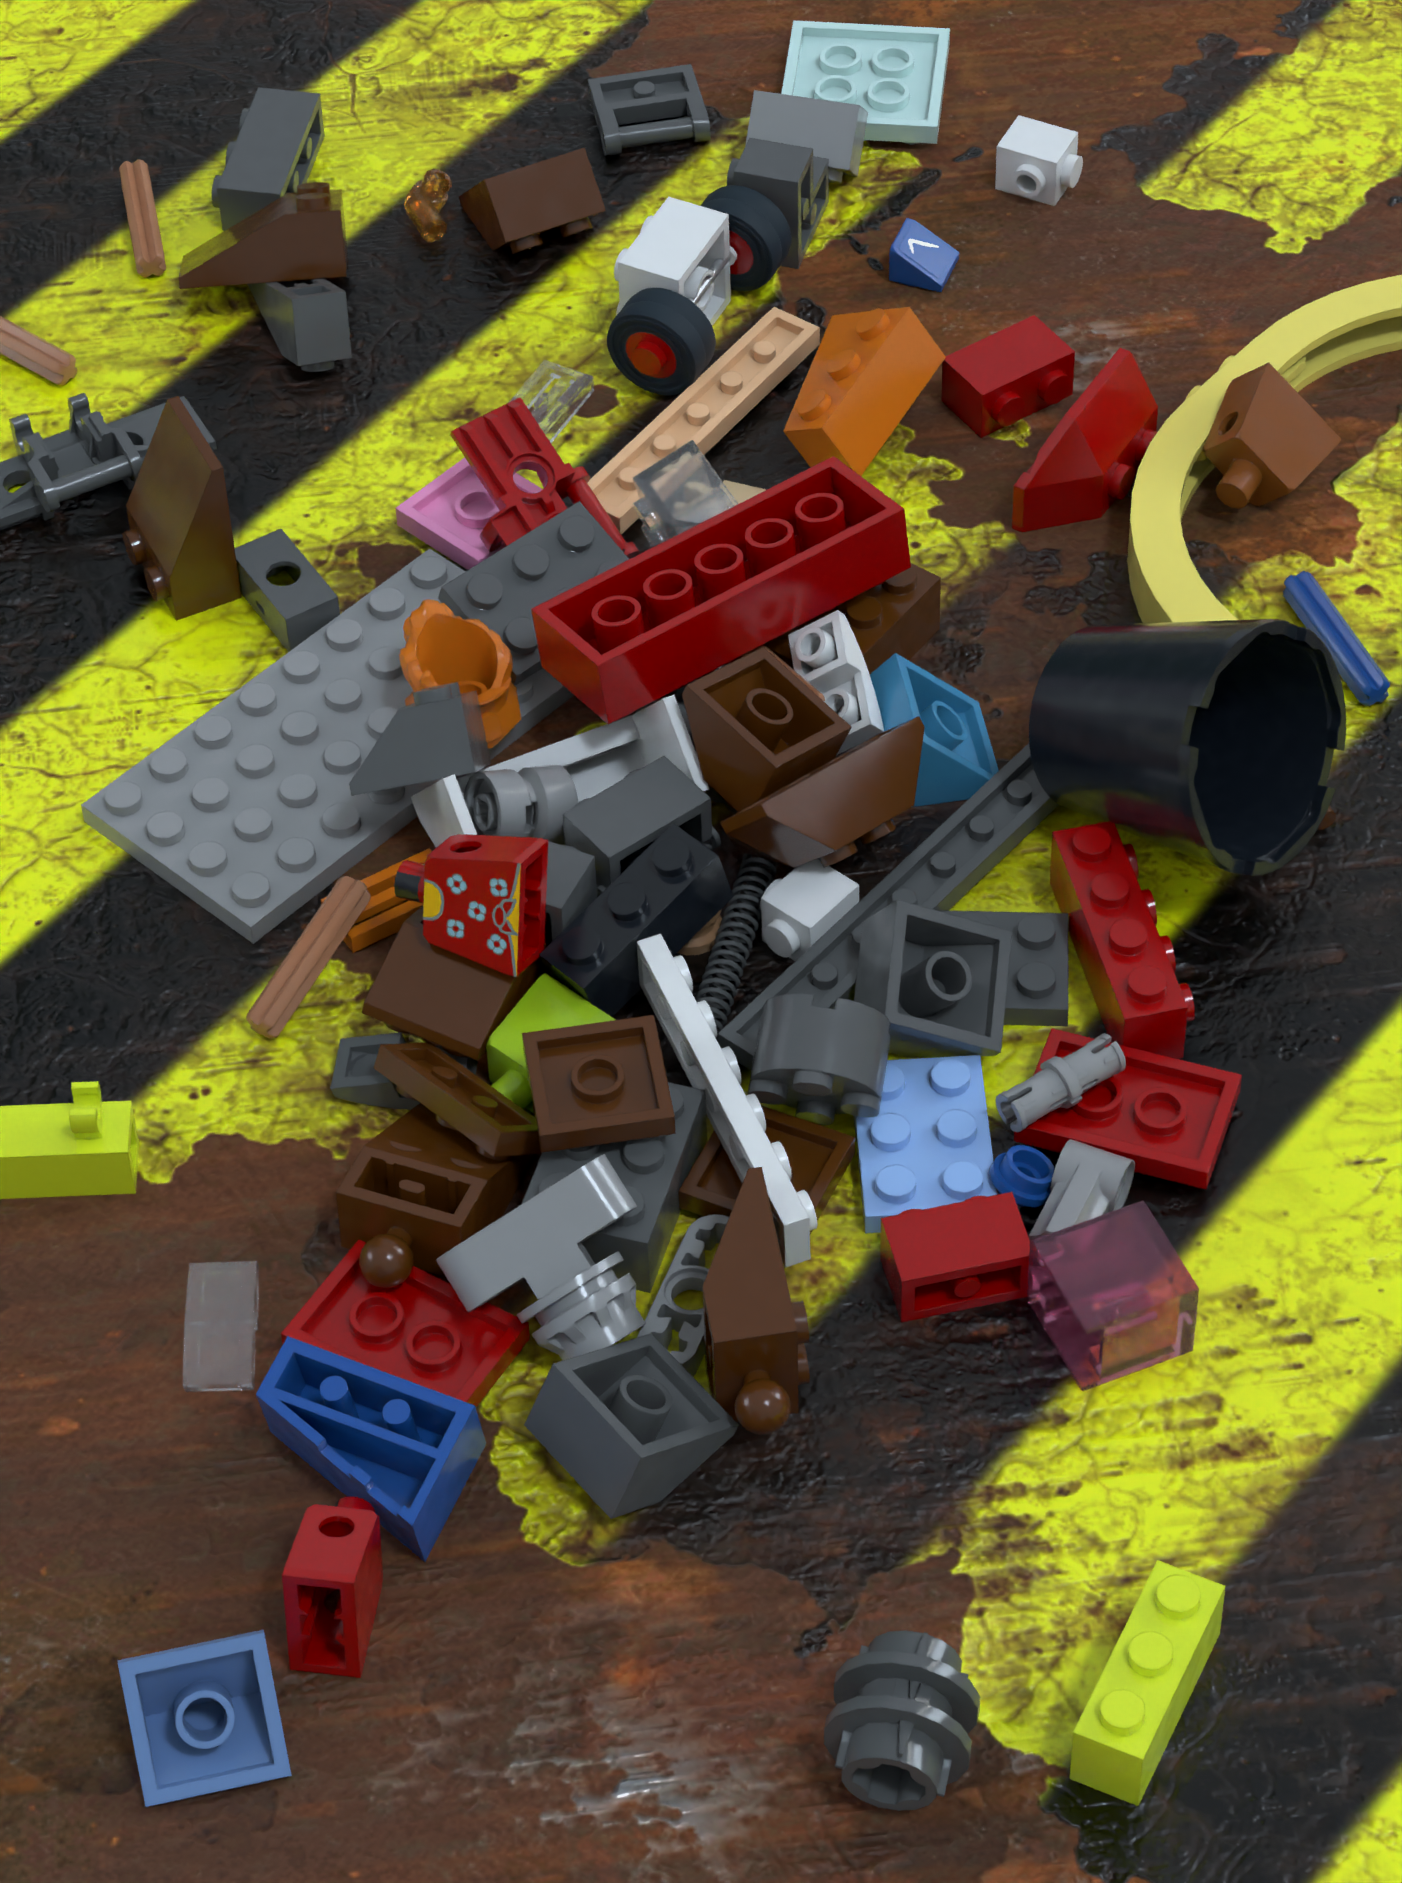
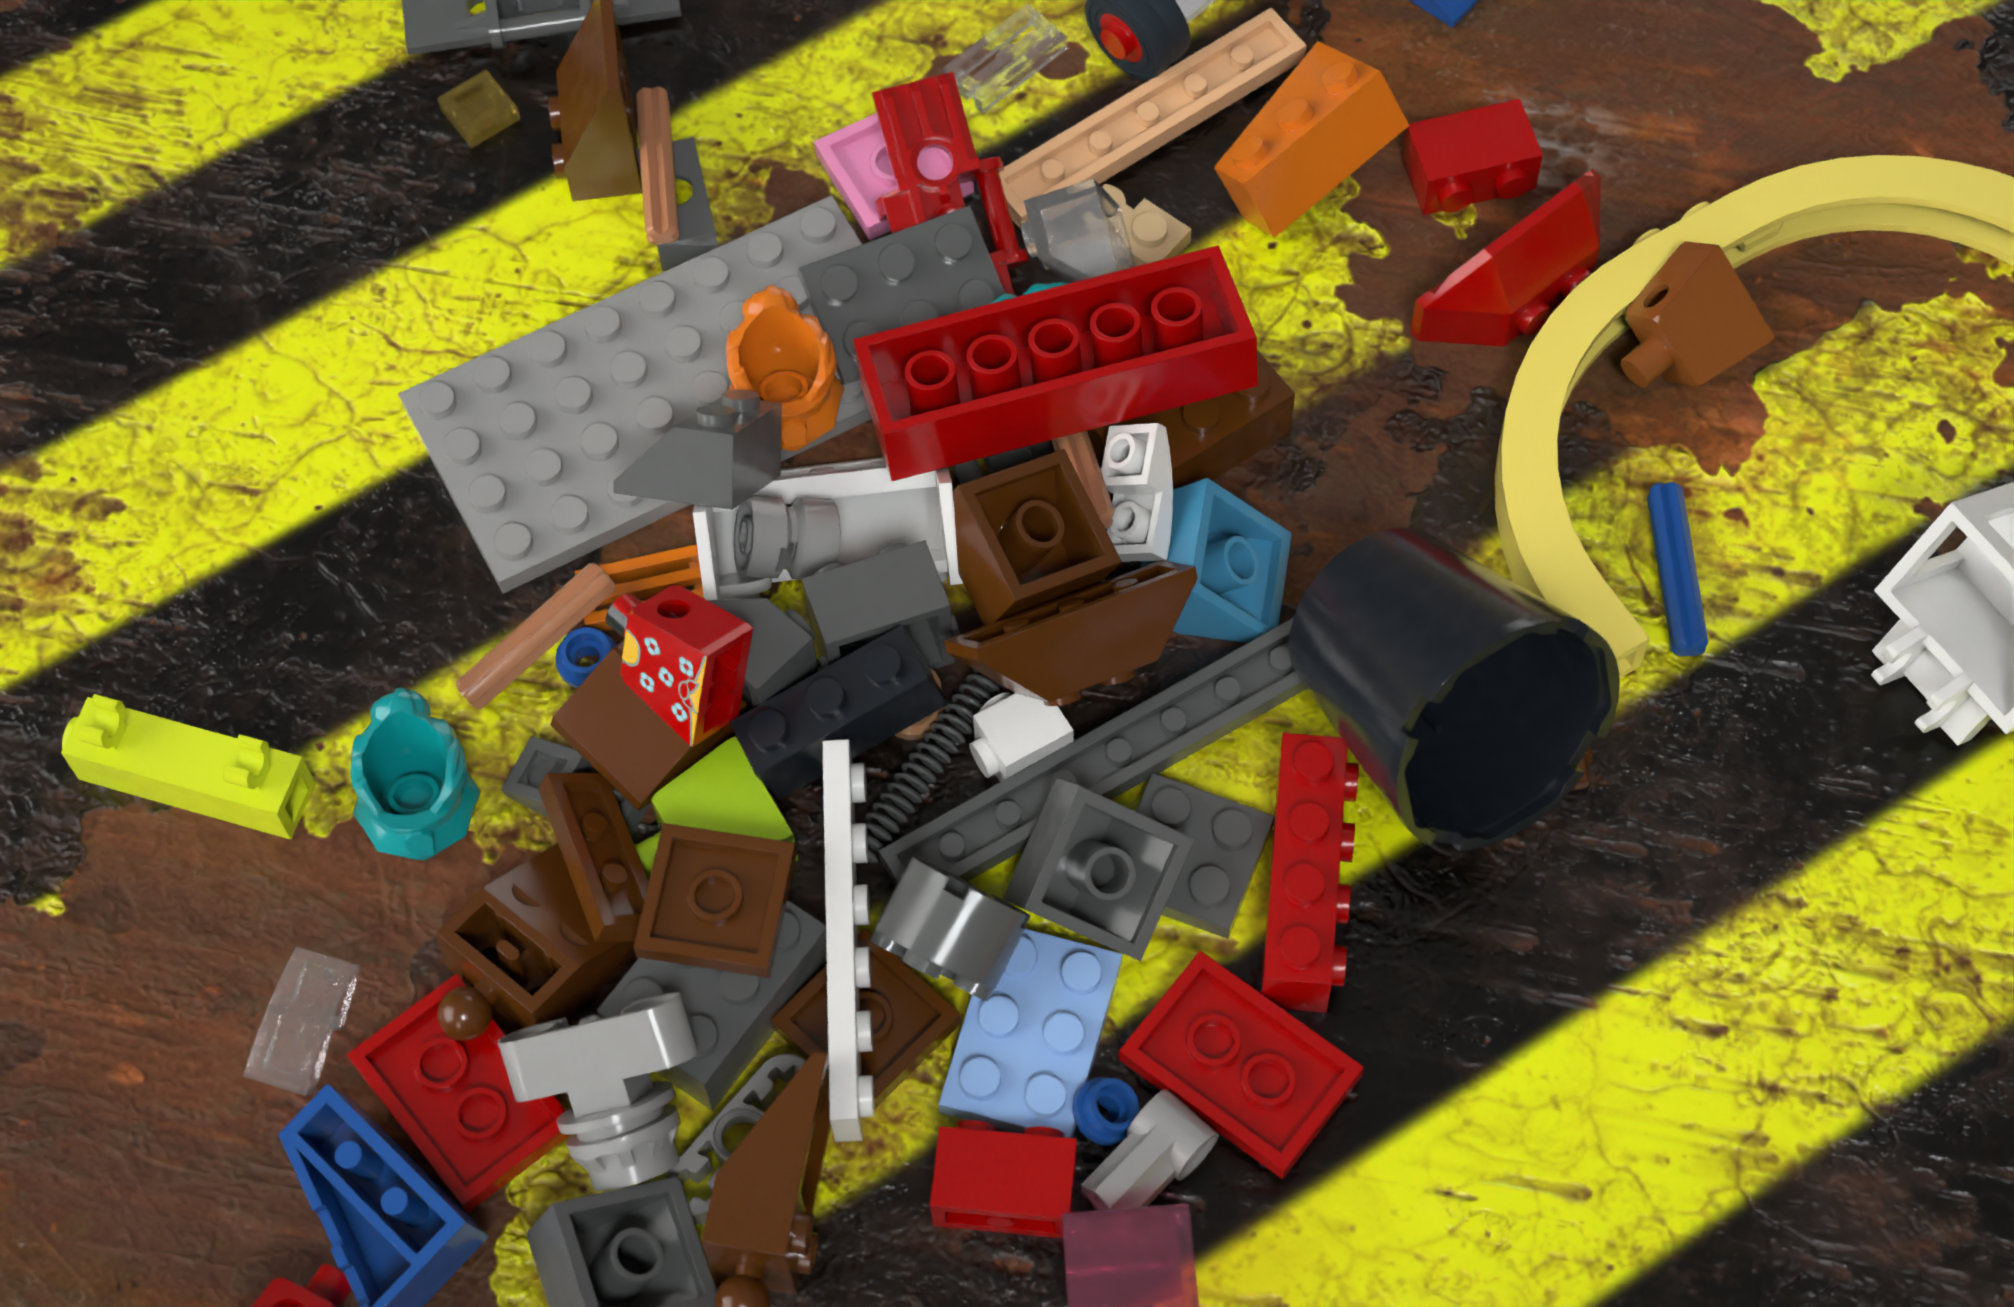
camera: 20 degrees right, 15 degrees up
light grey pin [996,1033,1126,1132] -> none
none -> teal piece [350,688,480,861]
none -> clear yellow tile [437,70,520,148]
none -> blue plate [555,627,617,689]
none -> nougat axle [636,86,679,245]

